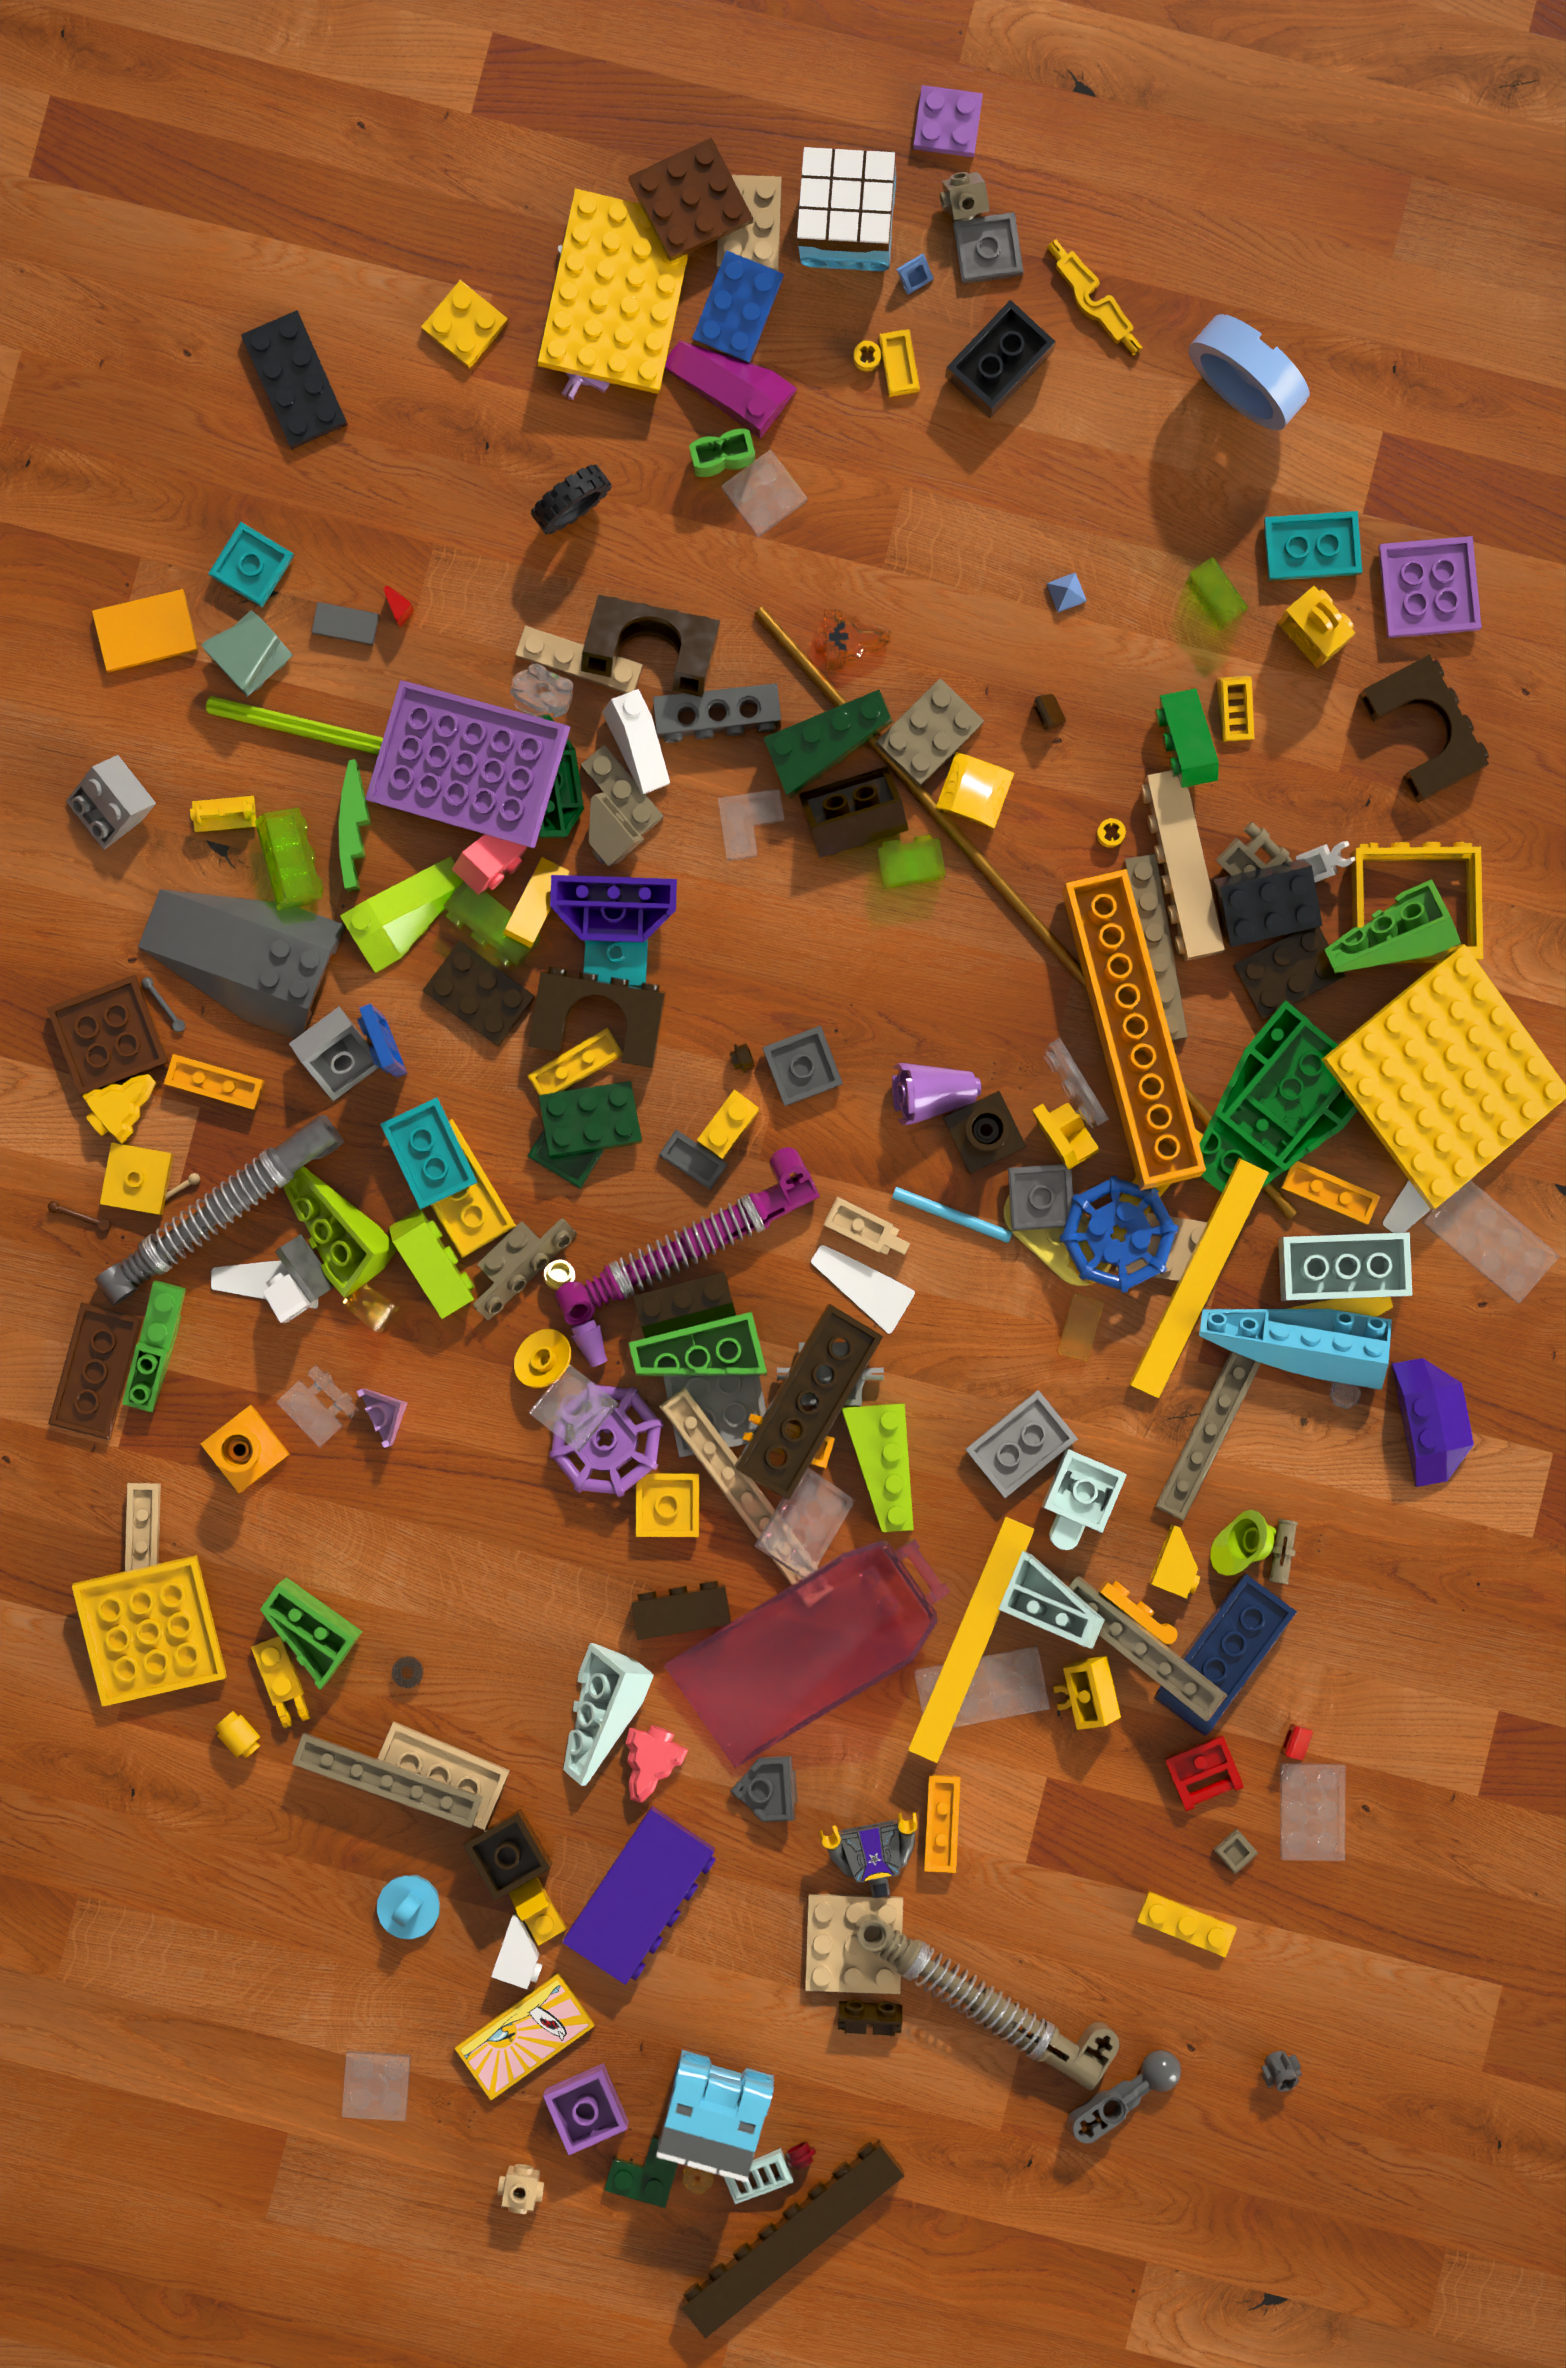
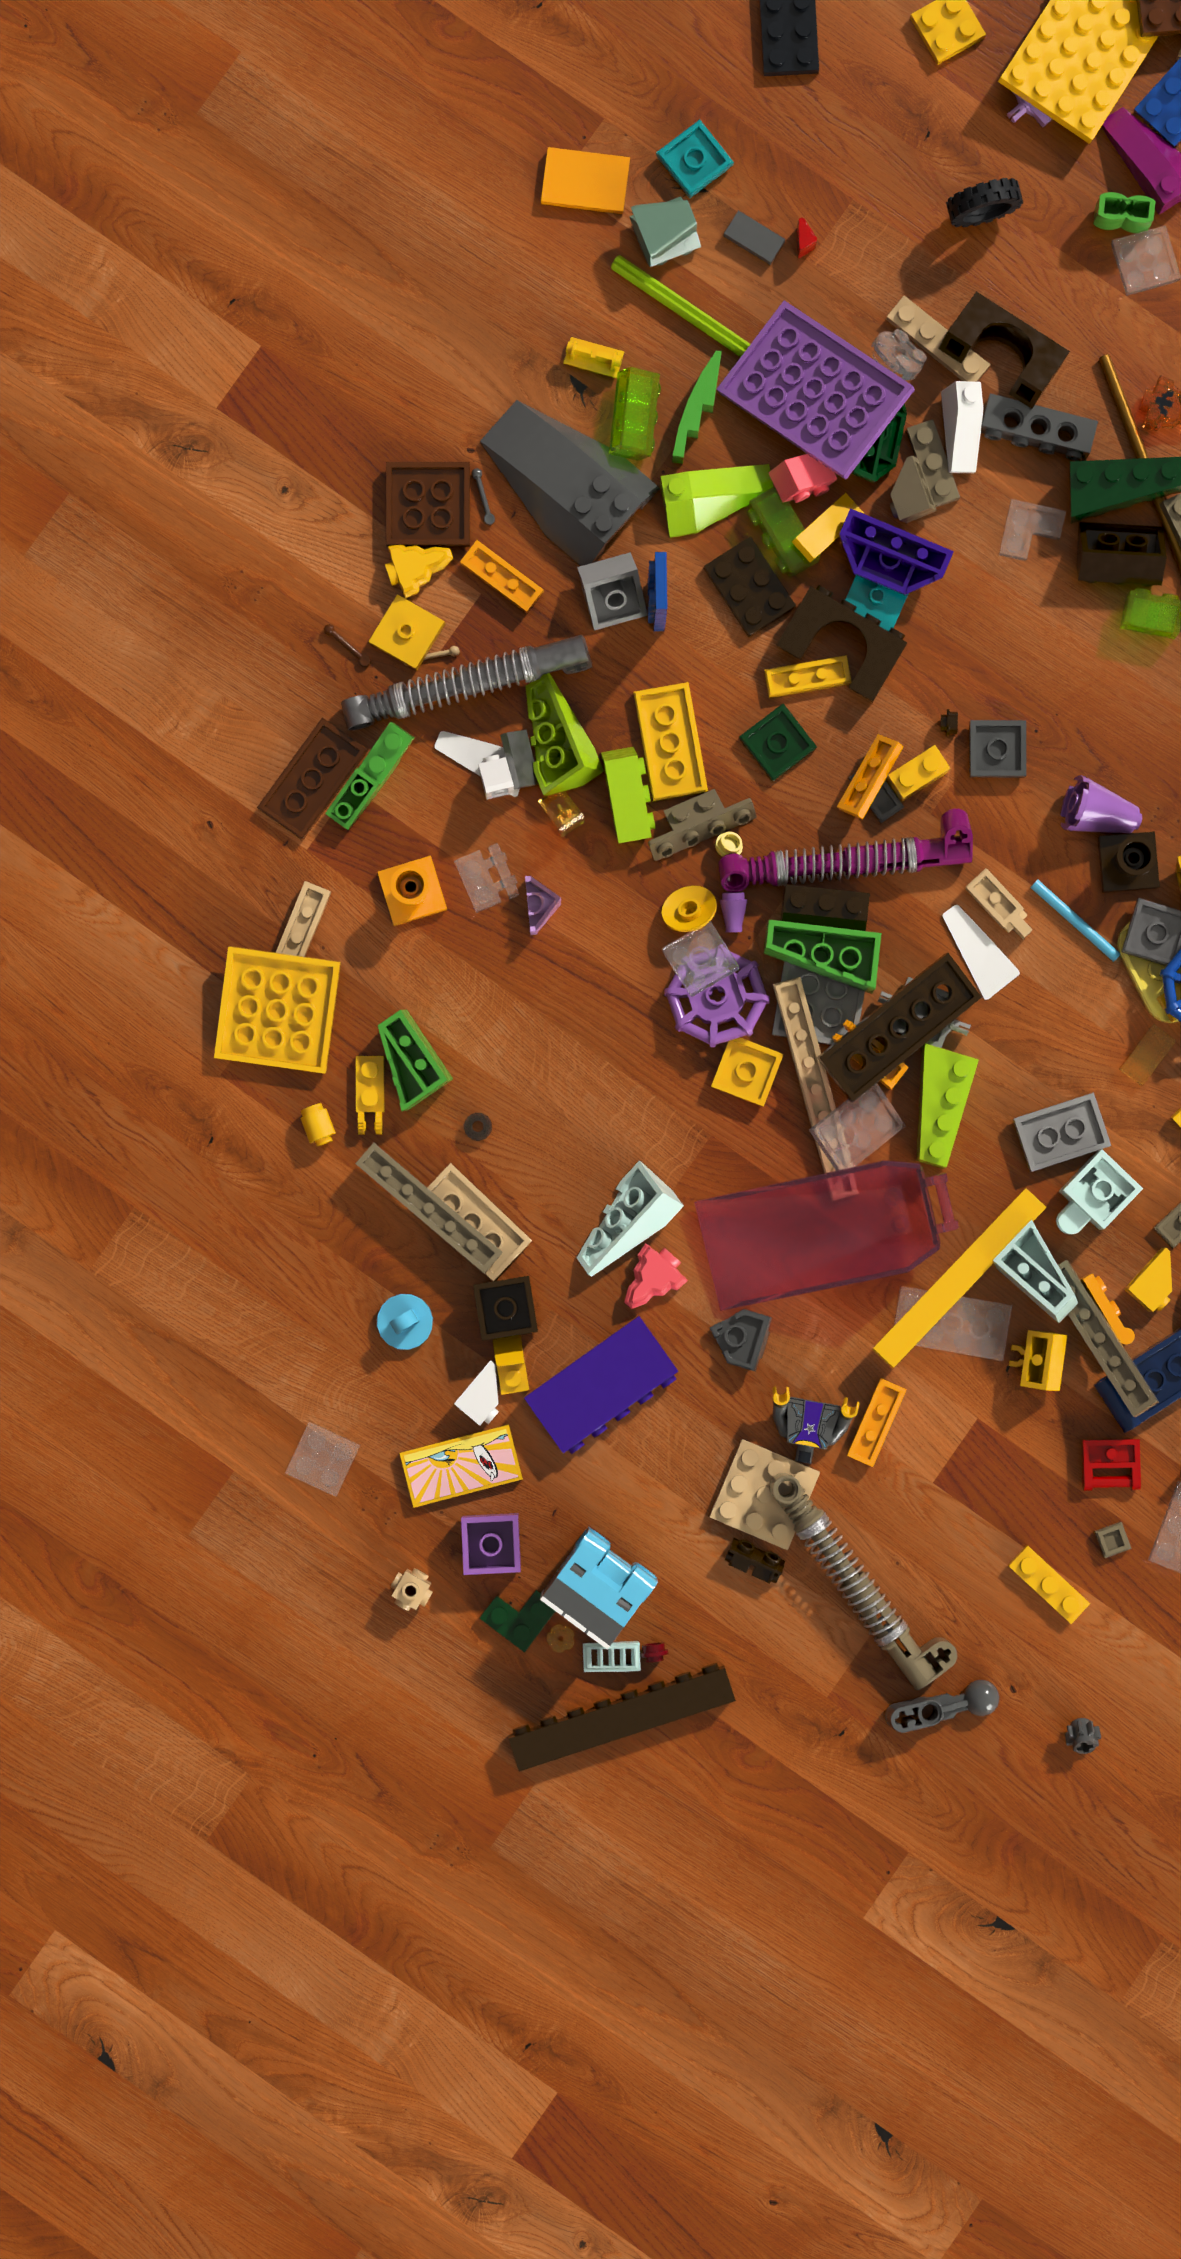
camera: 20 degrees right, 0 degrees up
light grey slope [66,755,156,849] -> none
teal plate [380,1097,478,1210] -> none
dark green plate [538,1081,642,1158] -> none
dark brown brick [631,1581,732,1640] -> none
none -> light orange plate [837,734,904,819]

